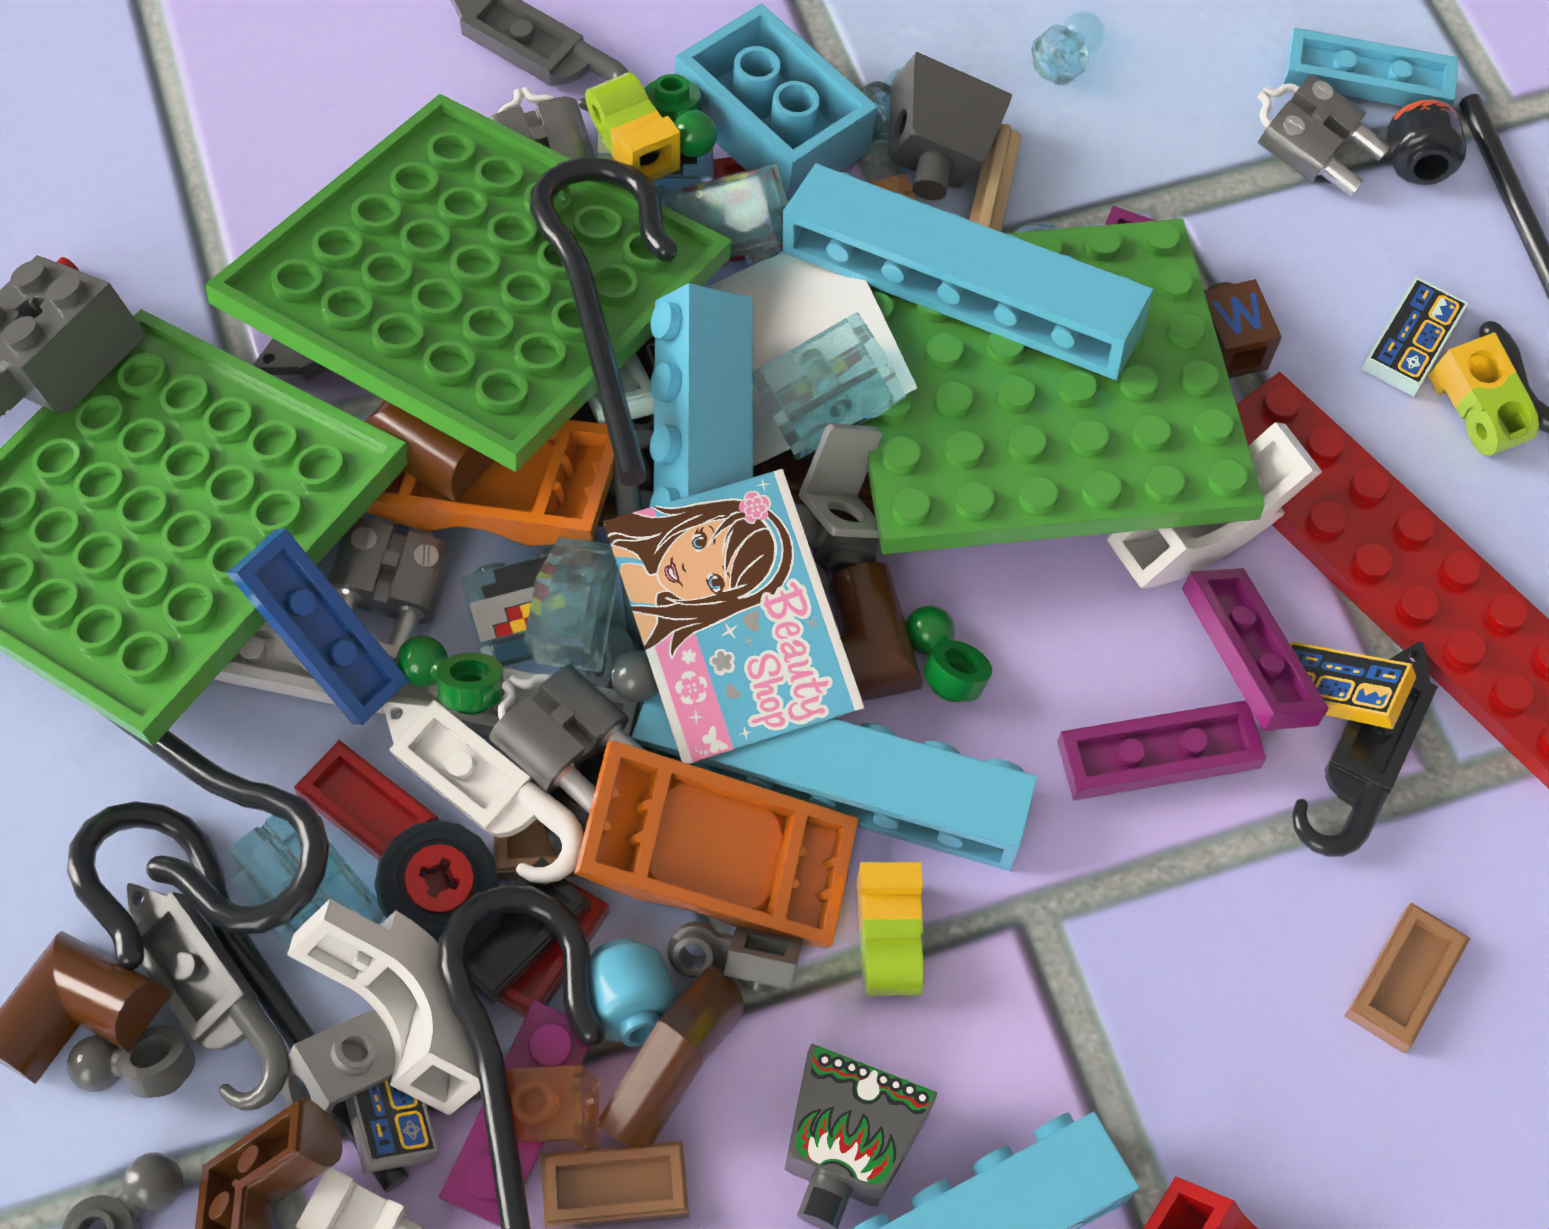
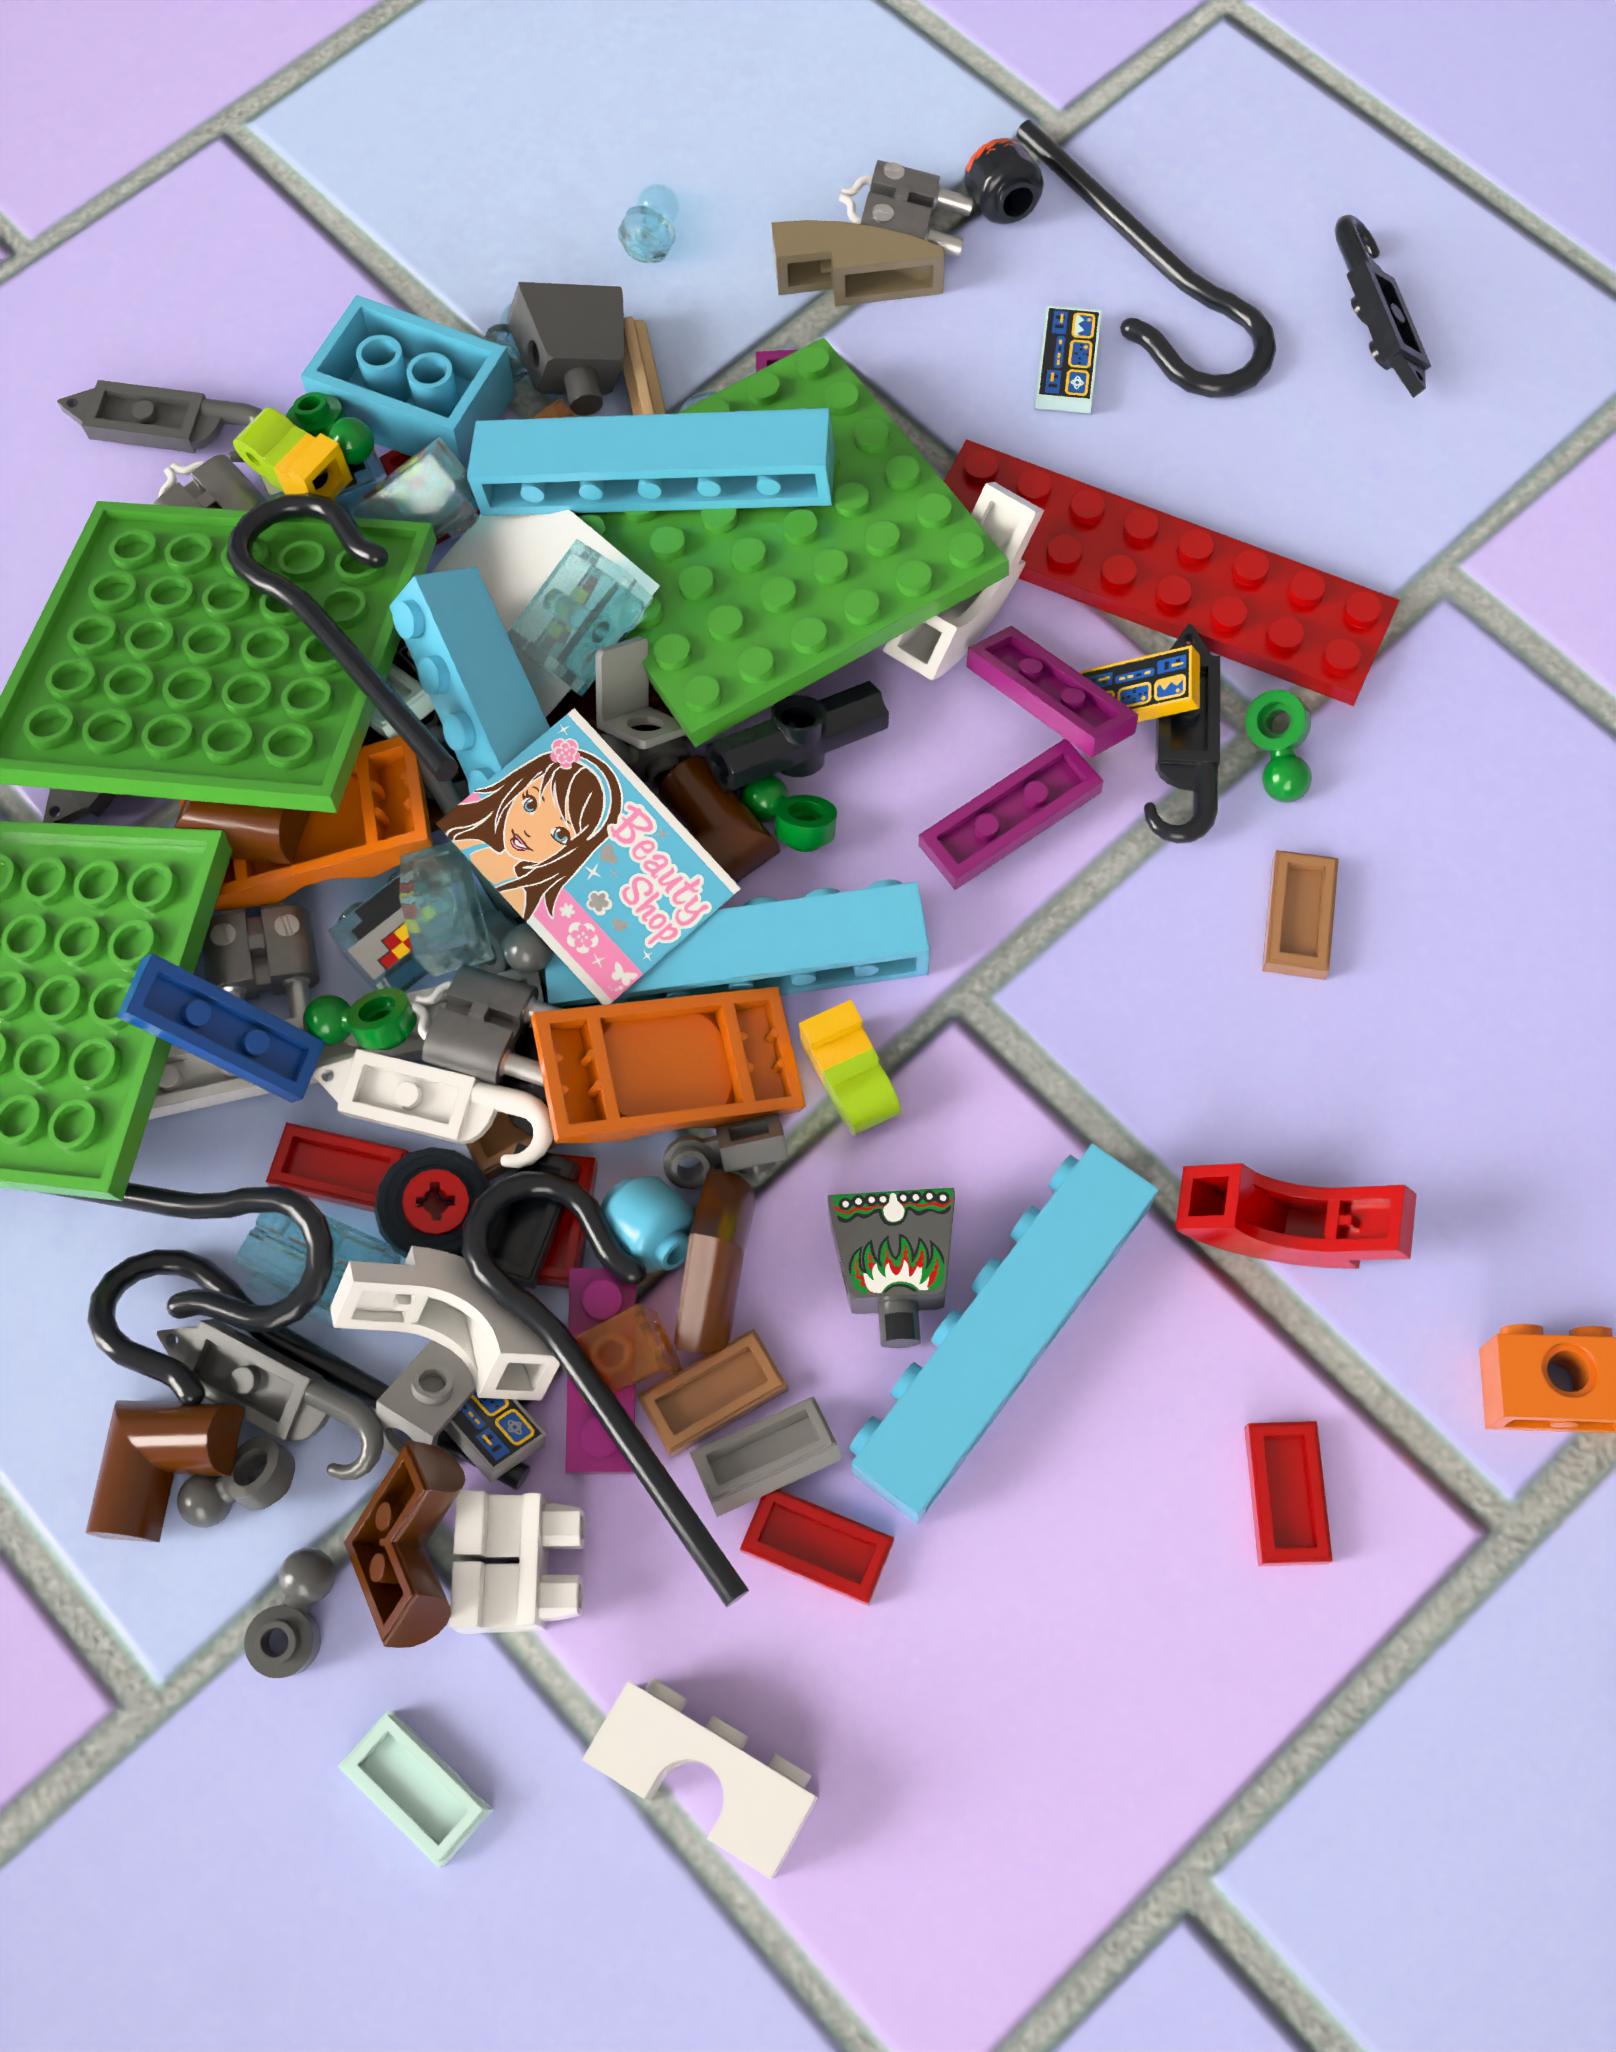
camera: 15 degrees left, 5 degrees up
reddish brown brick [1204,279,1282,379] -> none
medium azure plate [1284,27,1459,107] -> none
leg [1428,332,1539,456] -> none
none -> black piece [706,680,889,793]
none -> dark tan slope [771,220,945,306]
none -> green plate [1245,690,1312,803]

